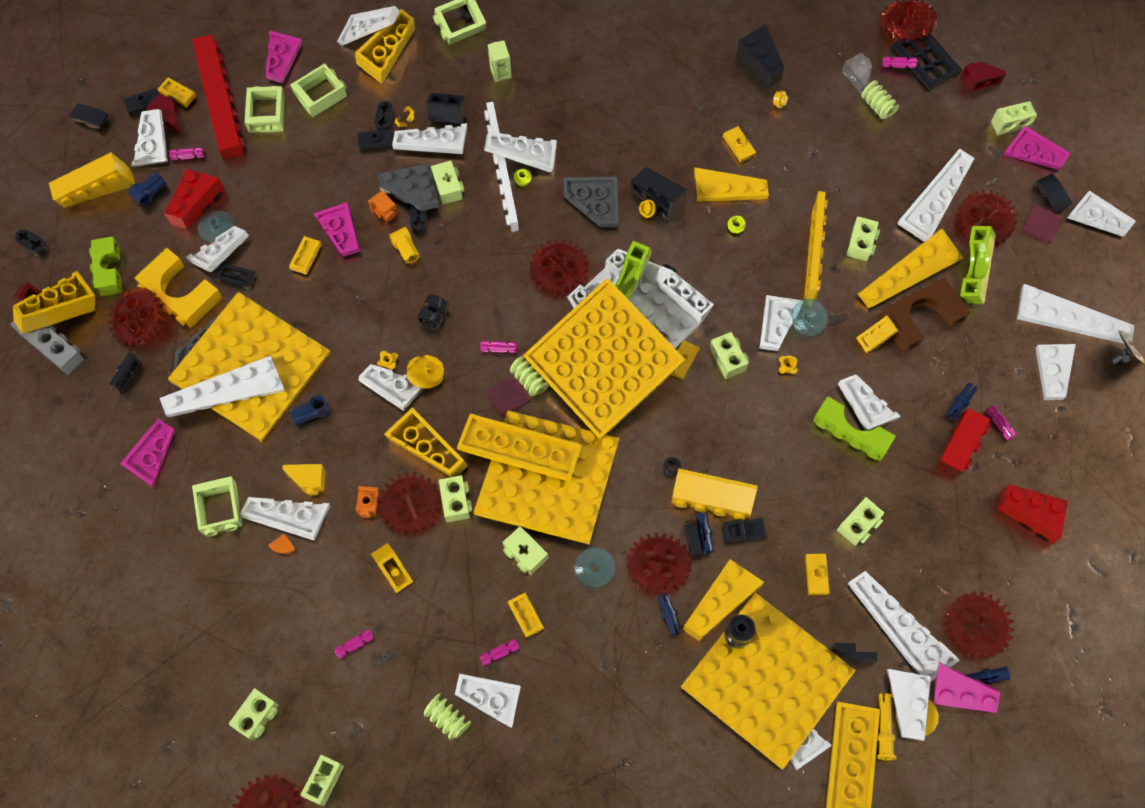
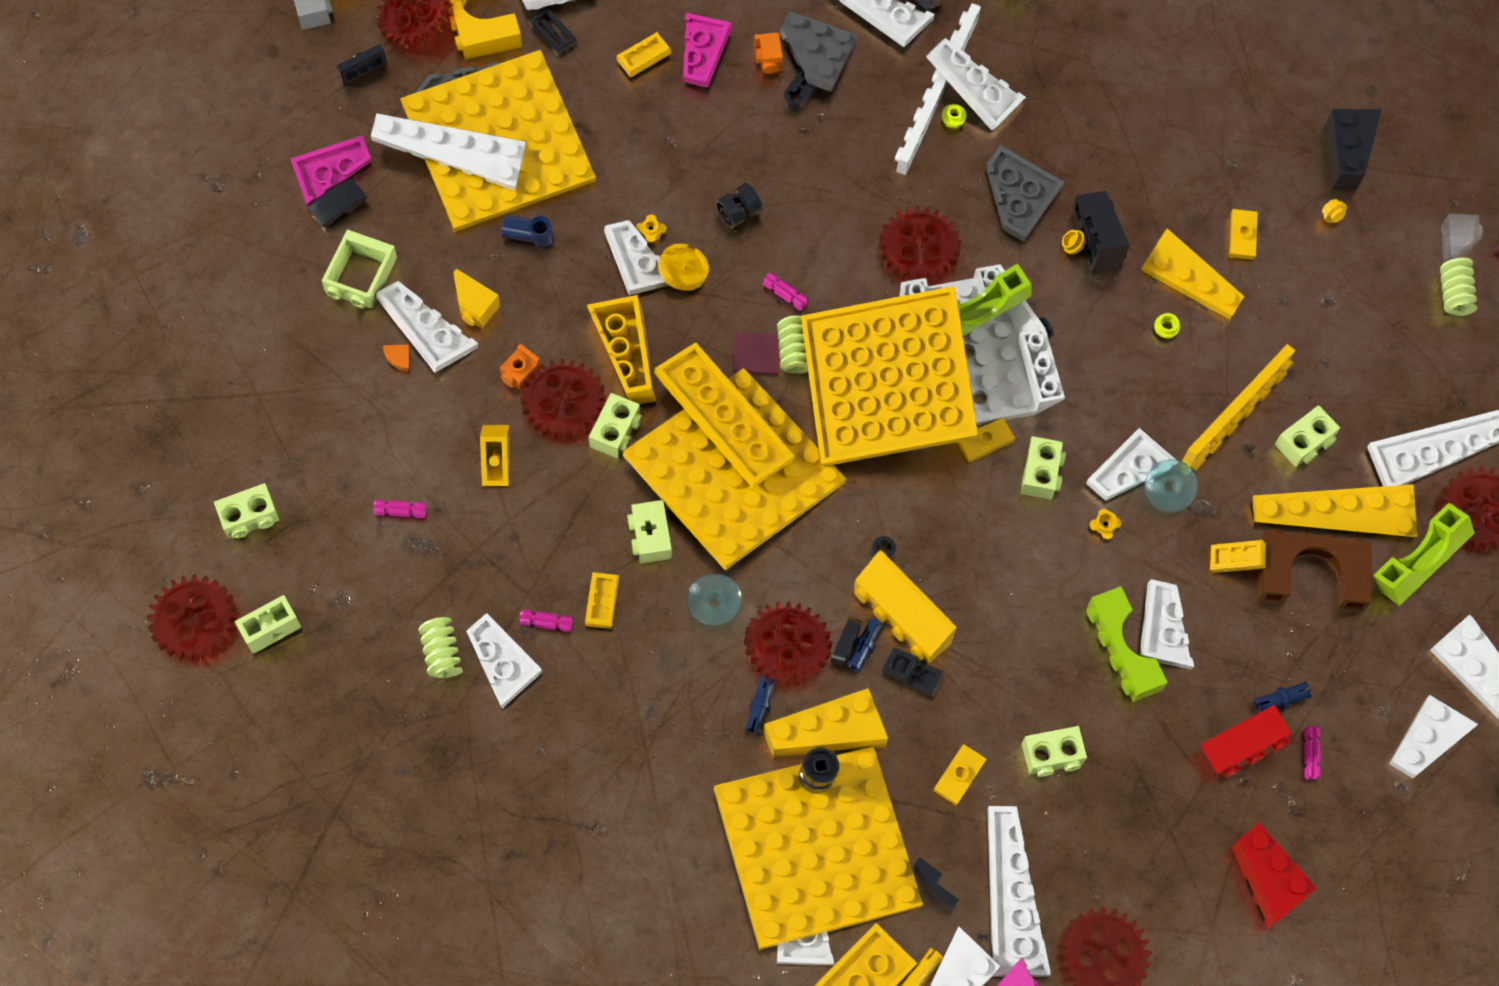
camera: 30 degrees right, 0 degrees up
yellow piece [389,227,420,264] -> none
yellowish green brick [431,161,464,205] -> none
none -> black slope [308,179,368,228]

